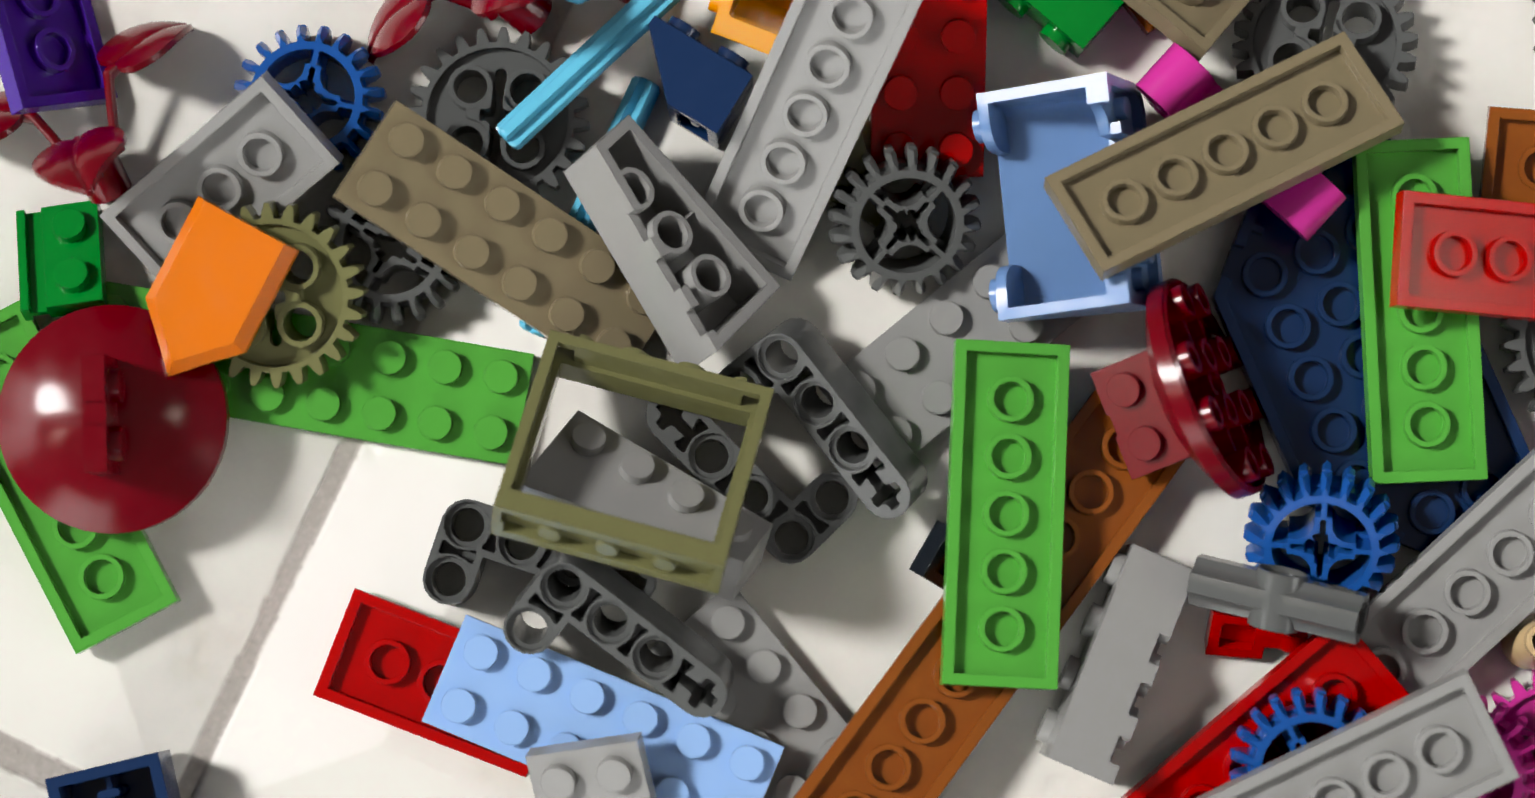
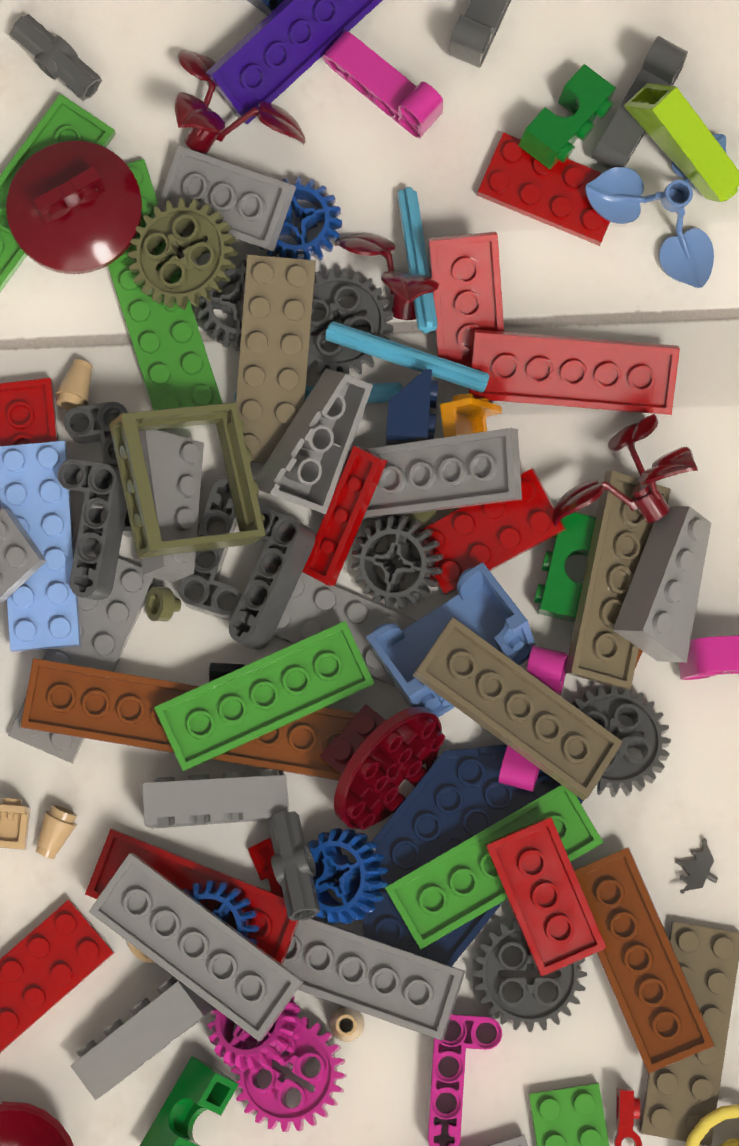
camera: 65 degrees right, 5 degrees down
green plate [16,201,107,321] -> none
orange tile [145,196,300,376] -> none
none -> tan cone [55,359,93,411]
none -> olive tile [145,587,181,622]
none -> red plate [302,446,388,586]

